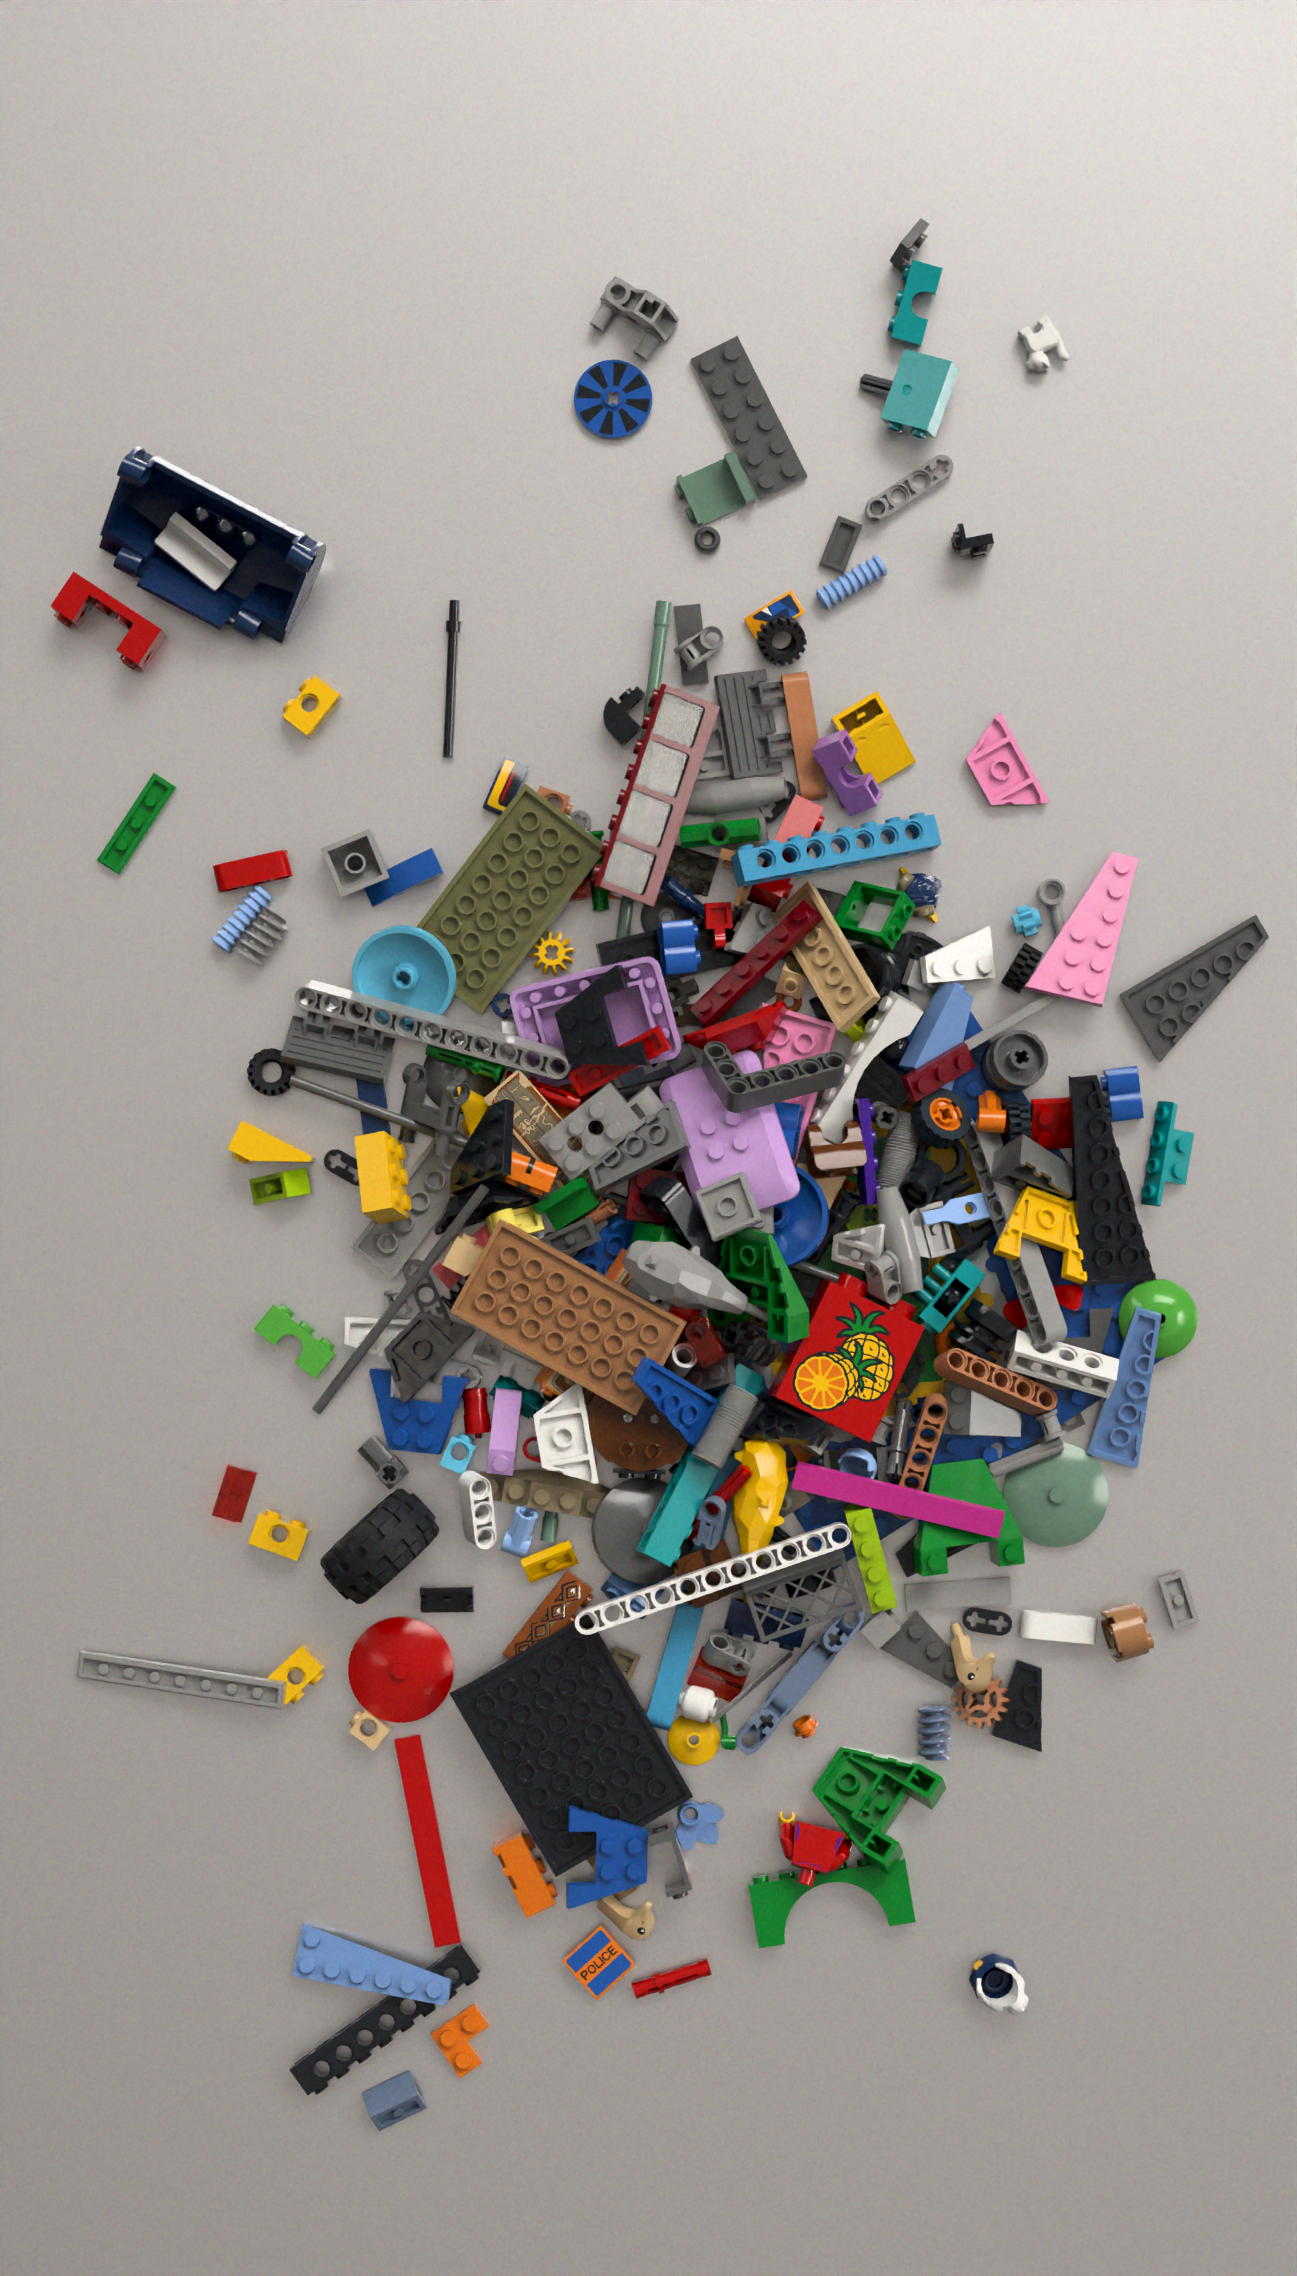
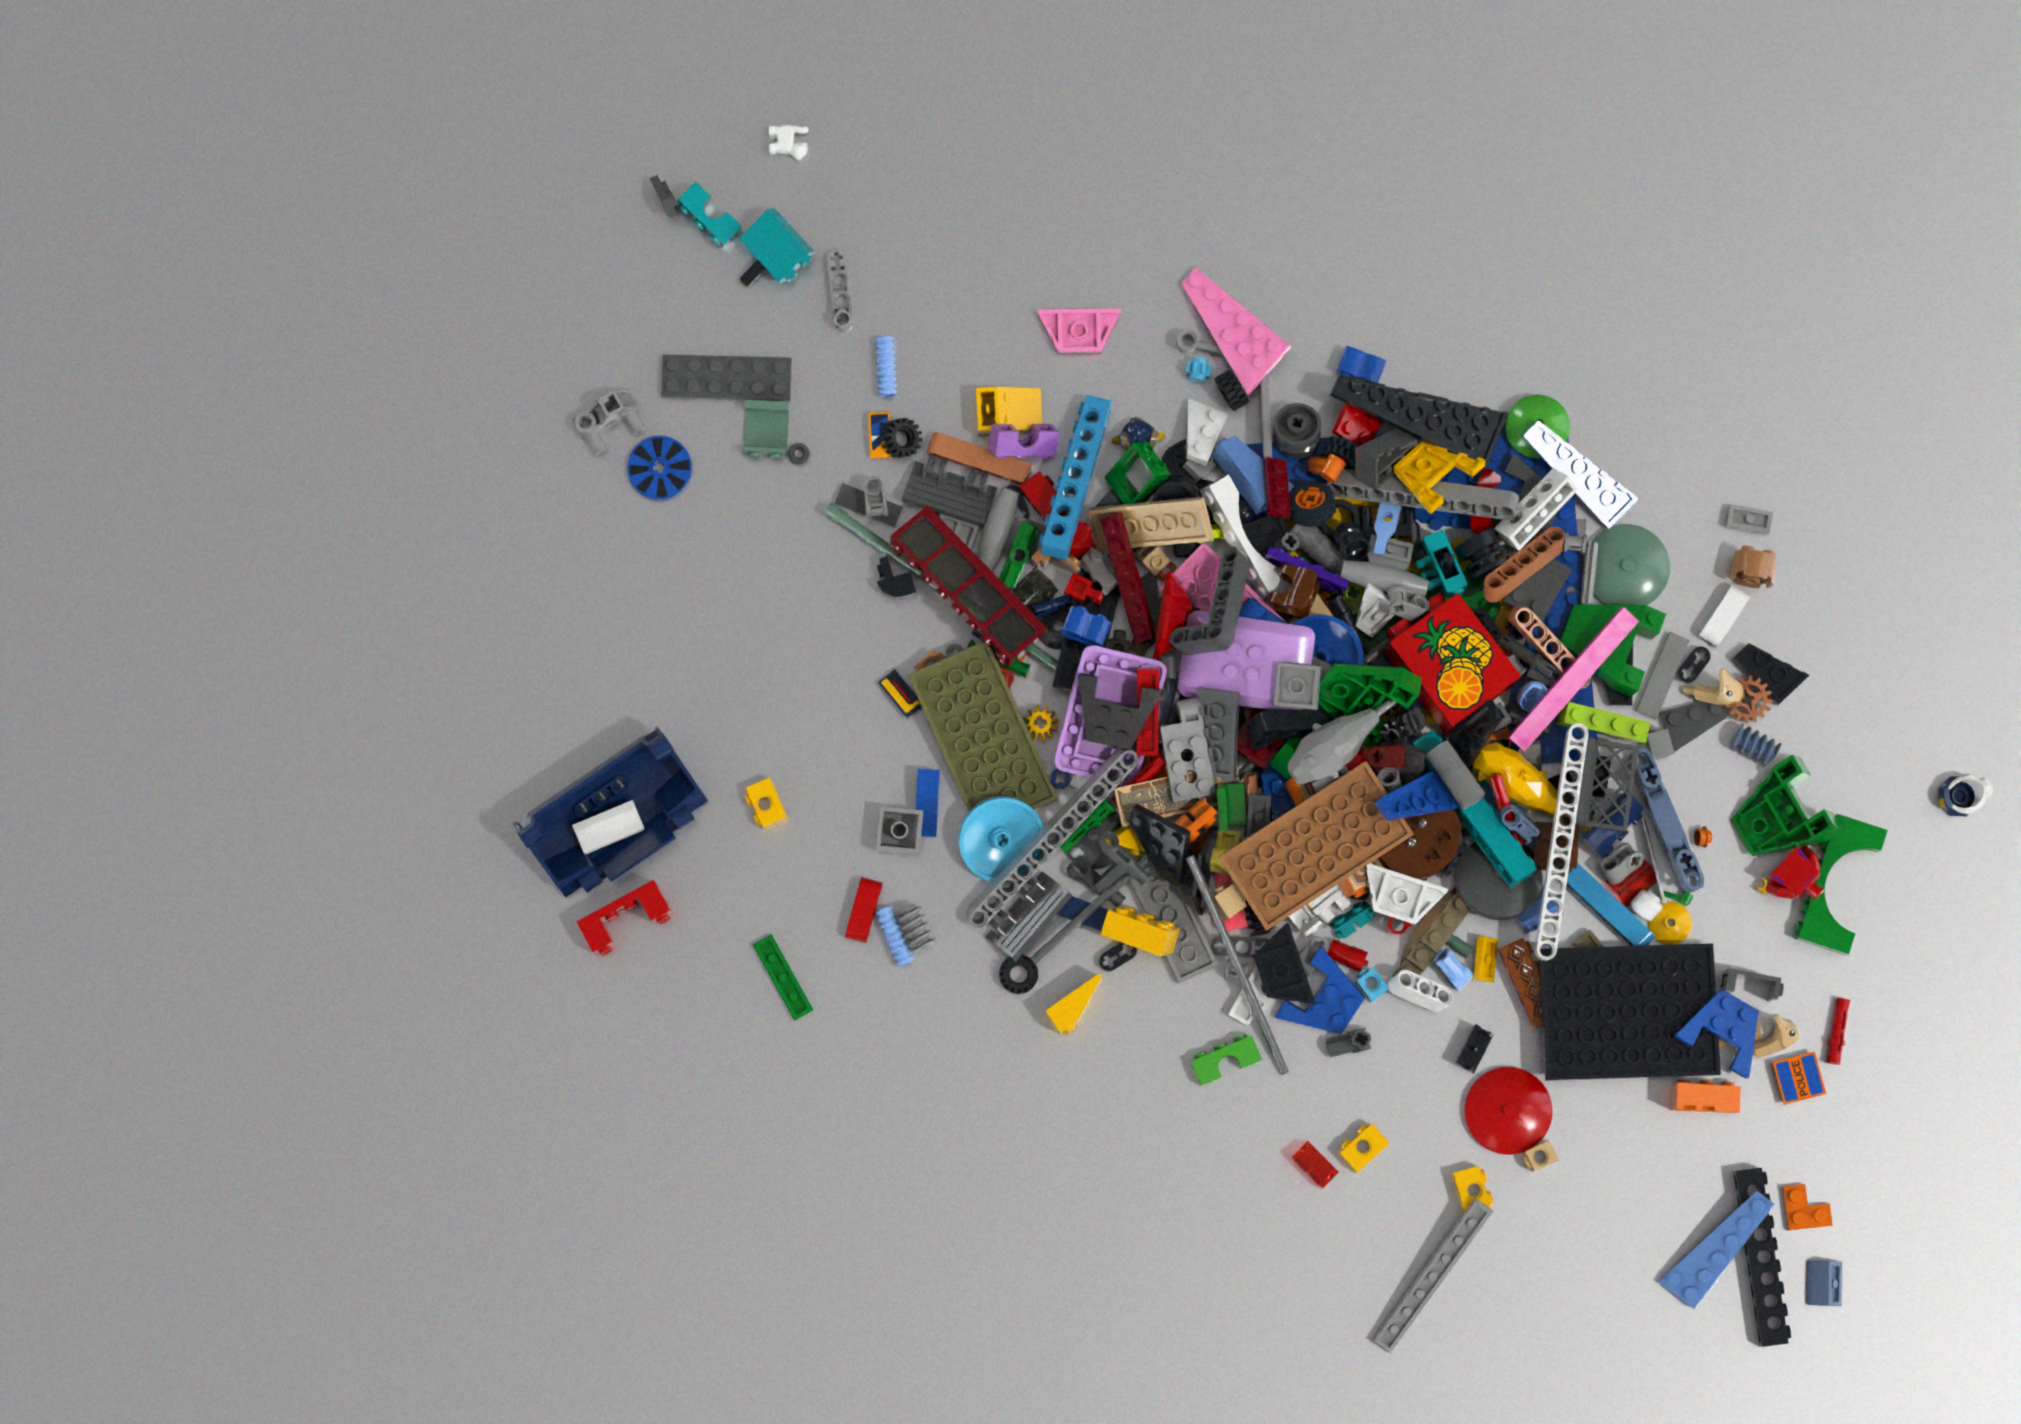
camera: 60 degrees left, 5 degrees down
lime slope [249,1168,311,1205] -> none
black tyre [320,1489,439,1604] -> none
red tile [394,1734,461,1948] -> none
black bar [443,600,462,758] -> none
lavender slope [486,1388,522,1476] -> none
medium blue plate [676,1800,724,1851] -> none
dark grey tile [819,515,863,575] -> none
orange arm [934,1320,959,1355] -> none
black bracket [951,523,994,559] -> none
dark grey wing [1120,915,1269,1063] -> none
teal bracket [1141,1101,1194,1207] -> none

